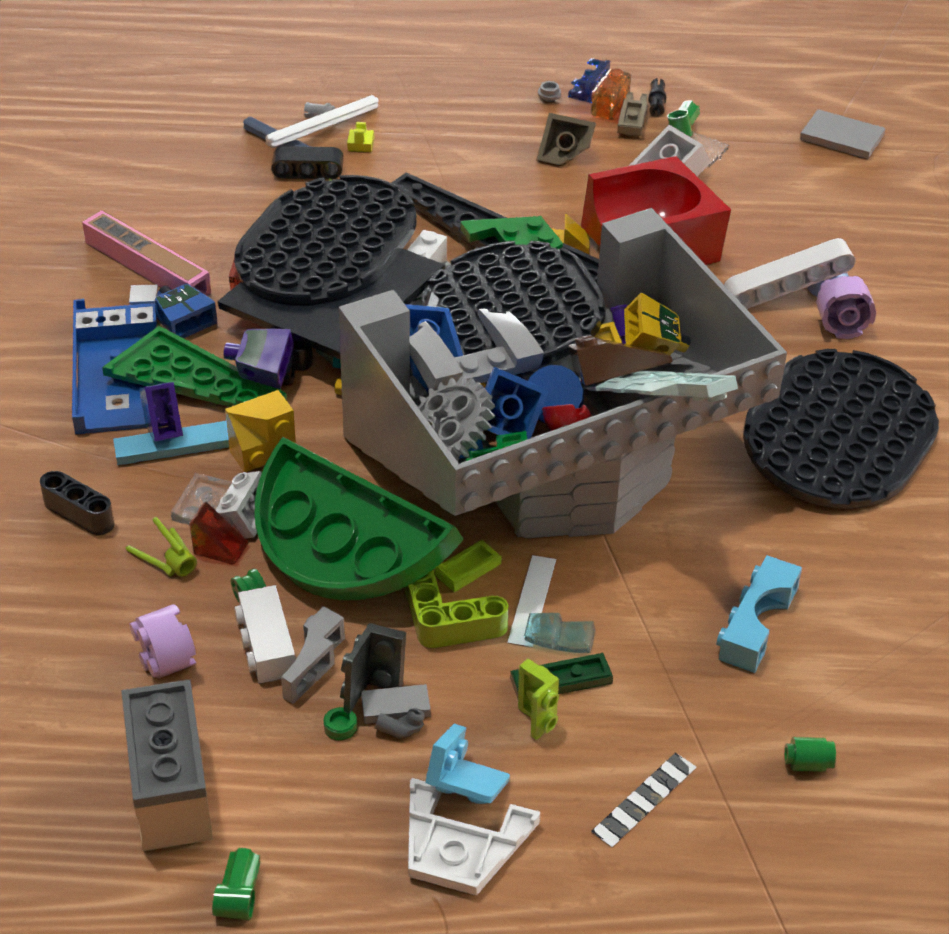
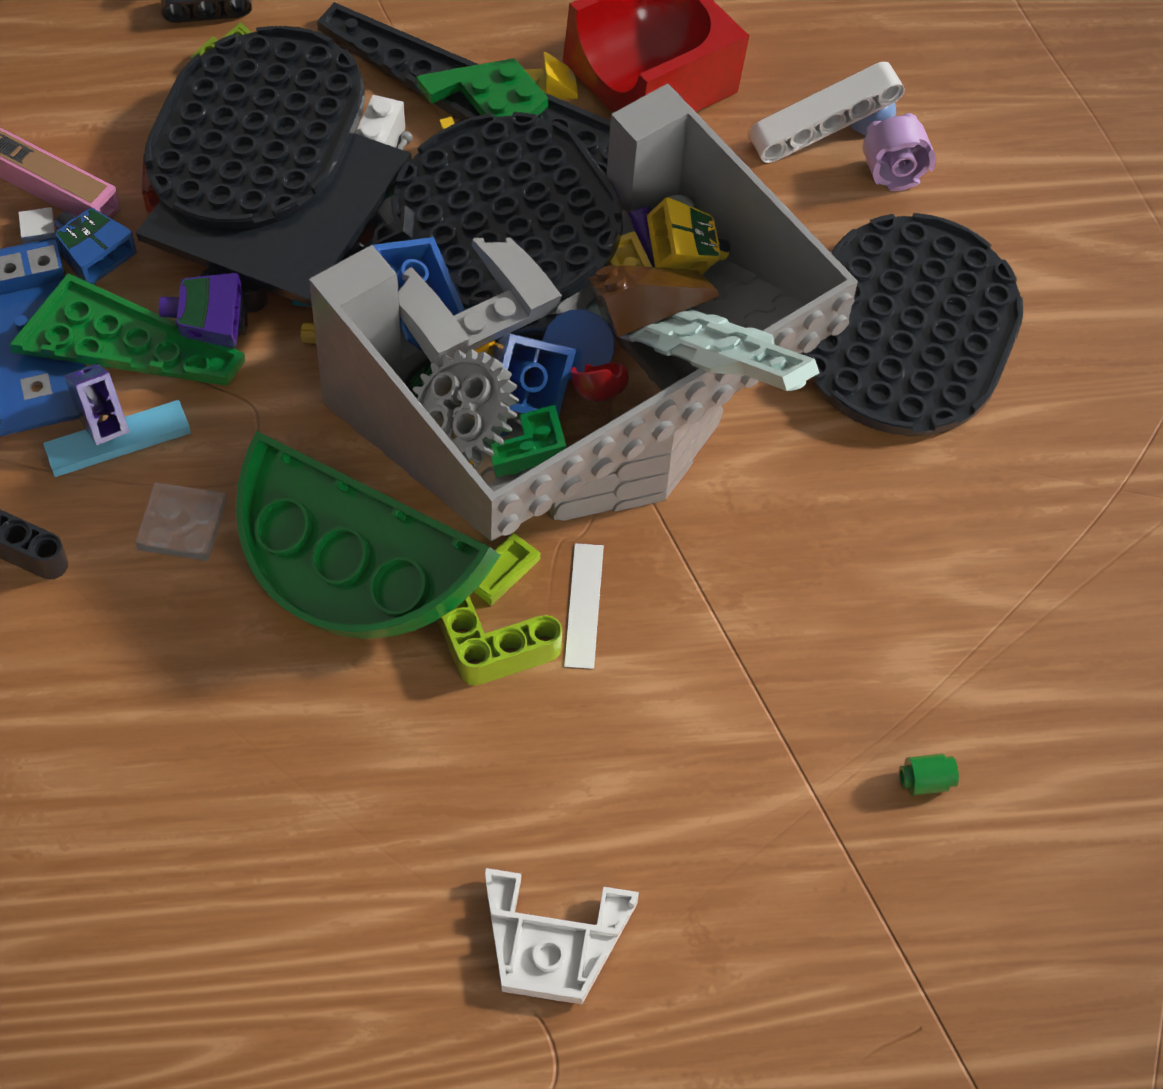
camera: 10 degrees left, 15 degrees up
dark grey piece [121,679,213,851] -> none
lime plant [126,517,197,577] -> none
lavender brick [129,604,196,678] -> none
clear red slope [189,501,249,565] -> none
green piece [212,848,261,920] -> none
white bracket [213,471,262,539] -> none
yellow slope [225,390,296,472] -> none
green wheel [230,568,266,602] -> none
white brick [234,585,295,683] -> none
light grey slope [281,607,345,704] -> none
green tile [323,707,357,740] -> none
pearl dark grey bracket [340,623,406,713] -> none
light grey tile [361,684,431,724] -> none
dark grey arm [374,708,425,739] -> none
medium azure bracket [425,724,510,804] -> none
dark green tile [510,653,613,699] -> none
lime bracket [518,658,559,740] -> none
clear light blue slope [524,613,596,653] -> none
sticker [591,752,696,847] -> none
medium azure arch [716,555,802,673] -> none

